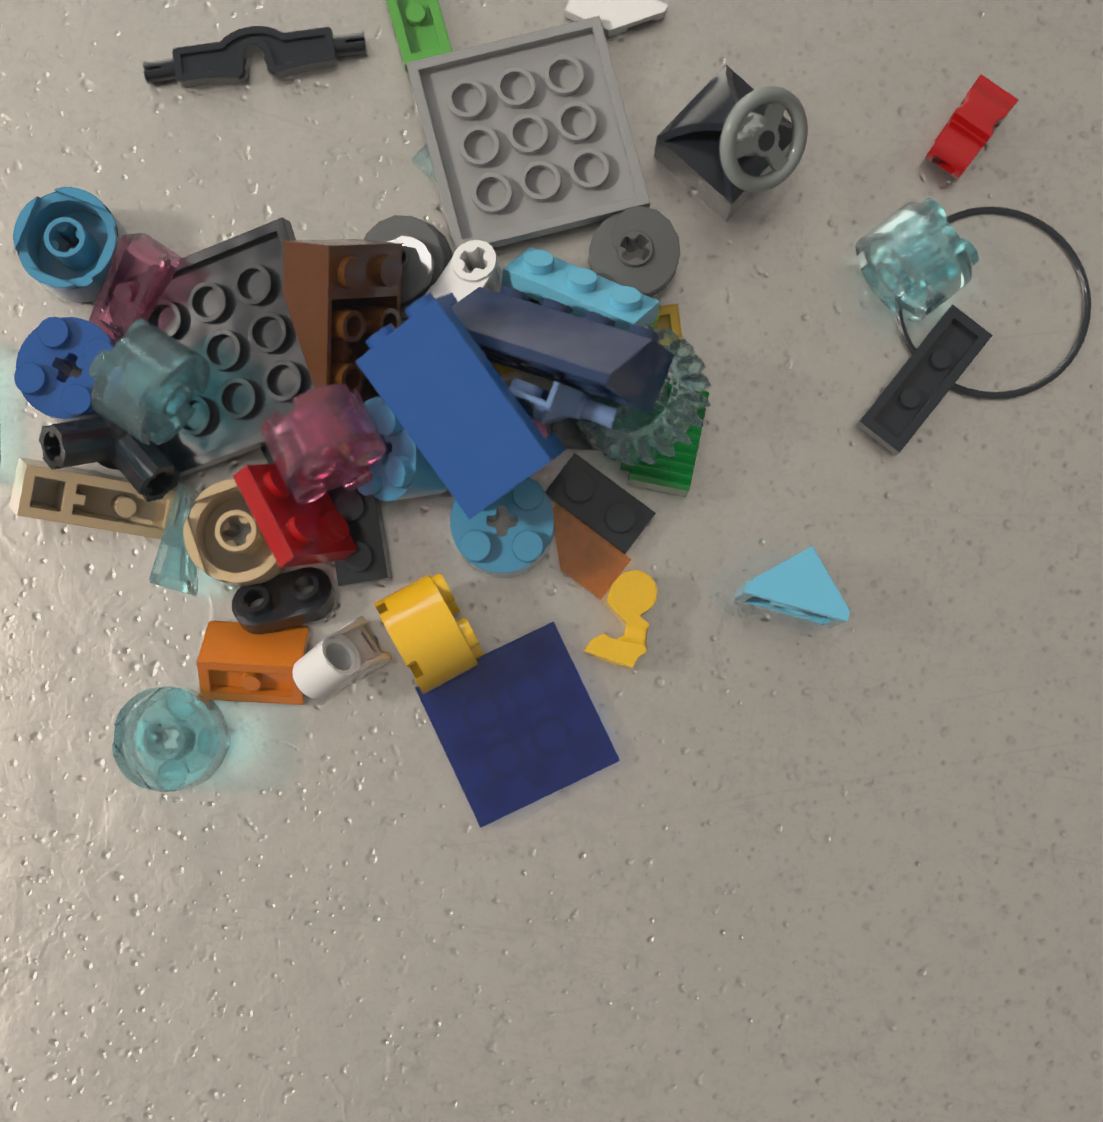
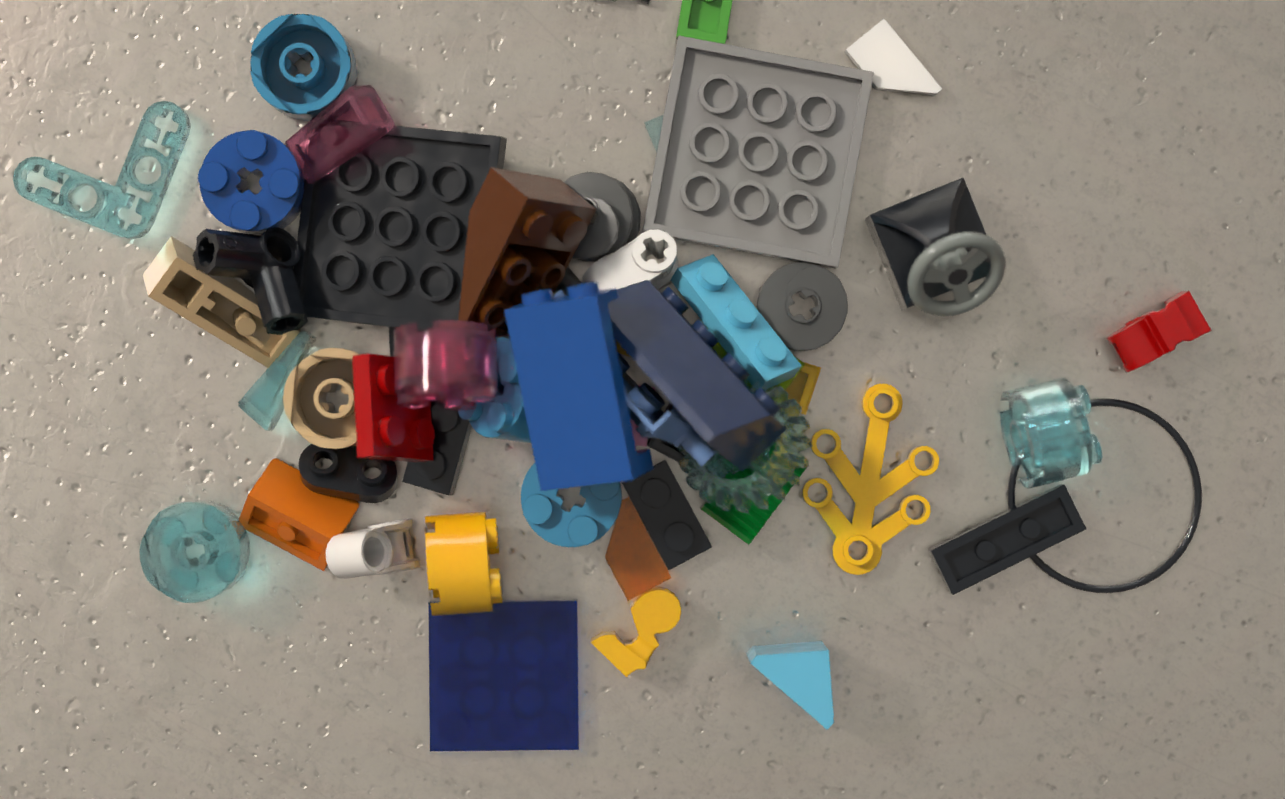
camera: 25 degrees right, 5 degrees up
clear light blue brick [89,319,210,446] -> none
none -> yellow plant [802,384,939,575]

